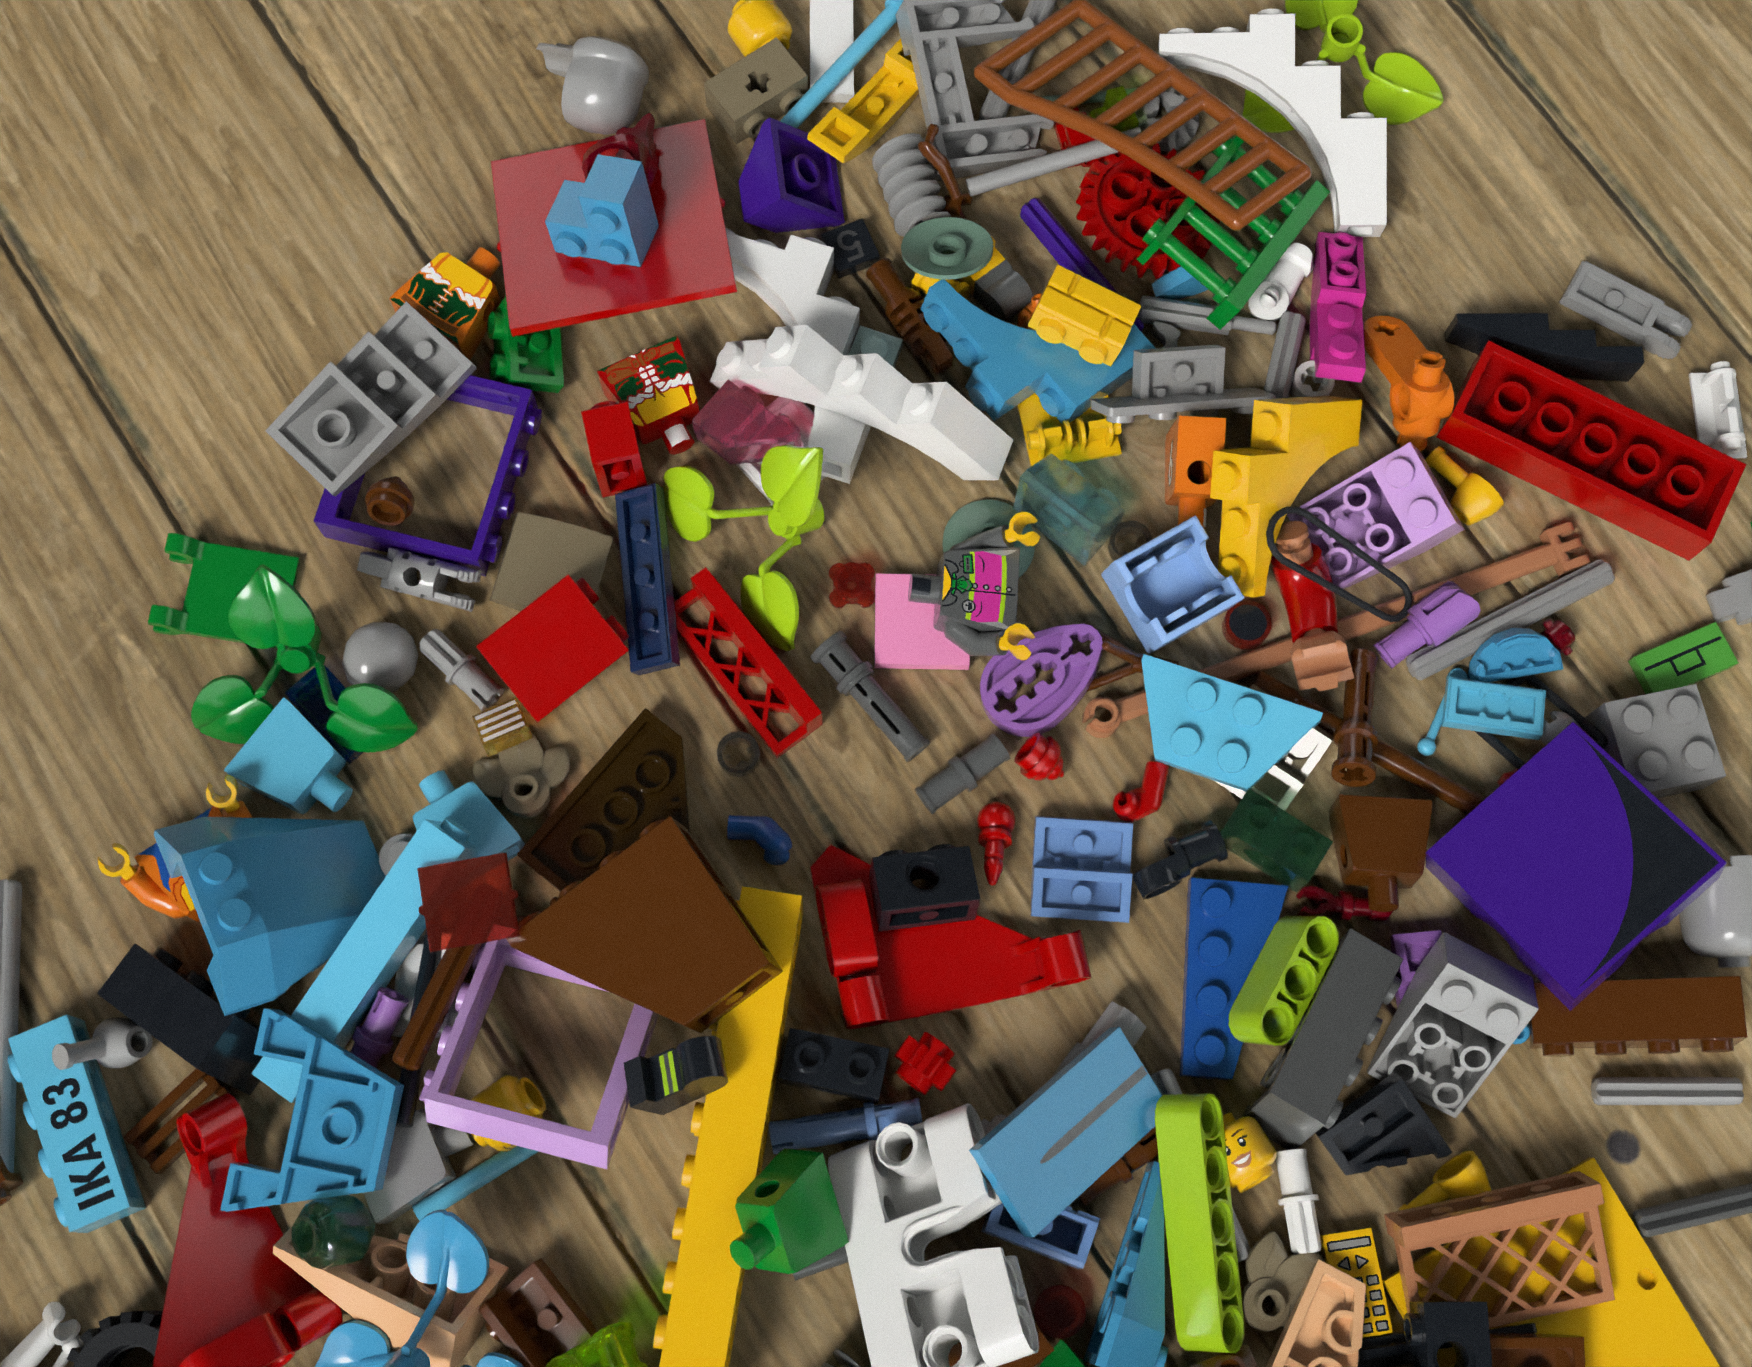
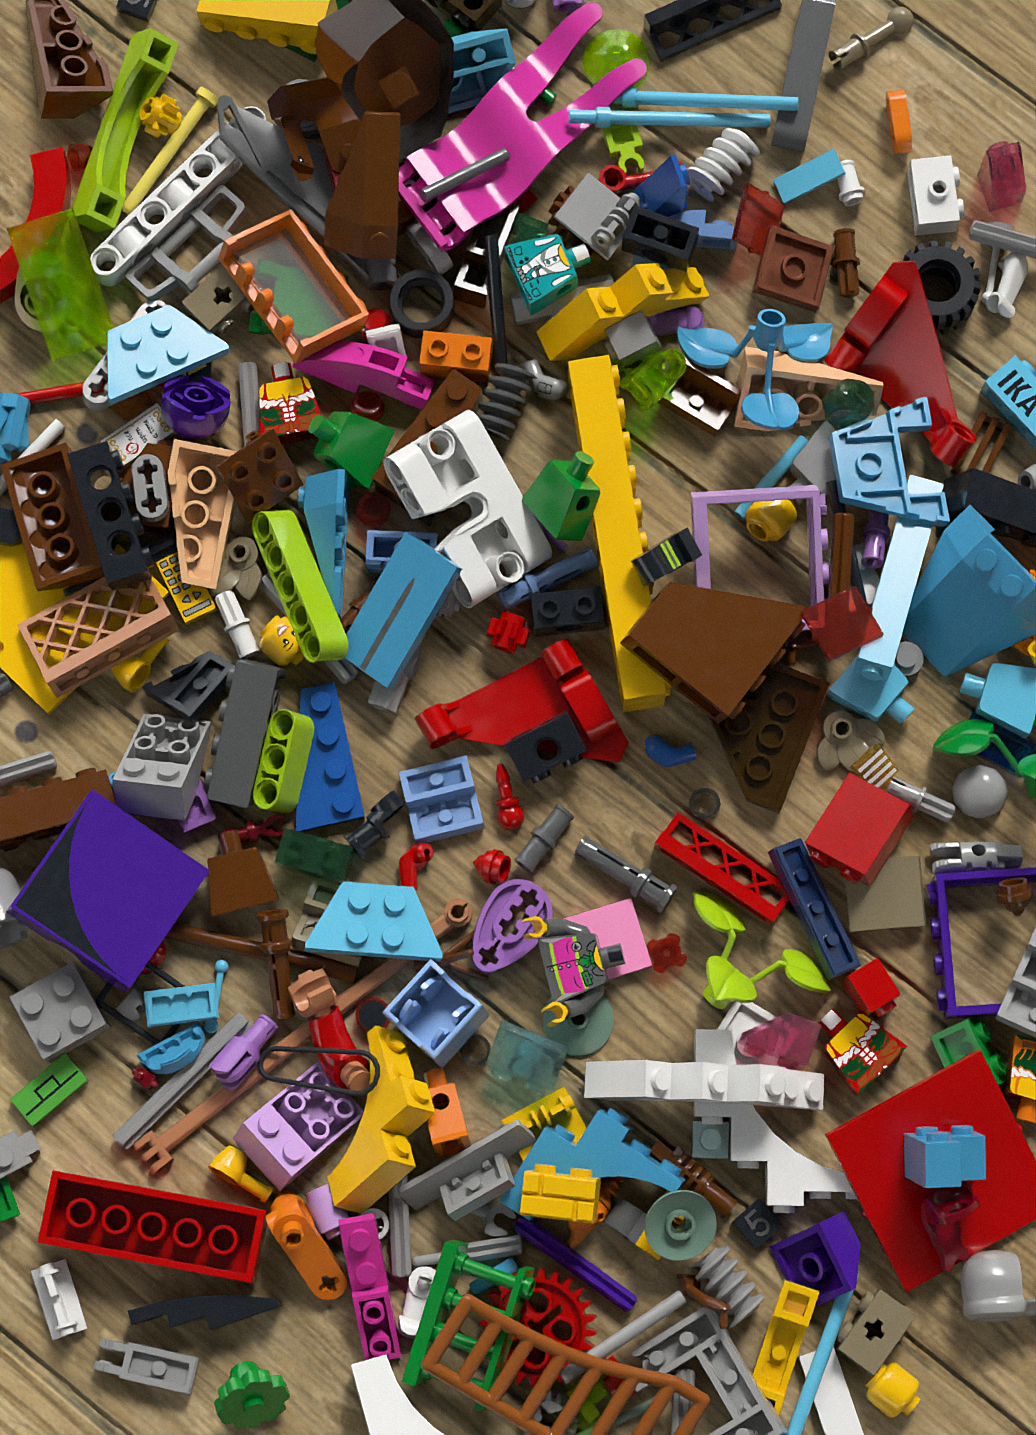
camera: 170 degrees right, 5 degrees up
none -> green plant [214,1361,290,1429]
none -> lavender brick [305,1184,349,1240]

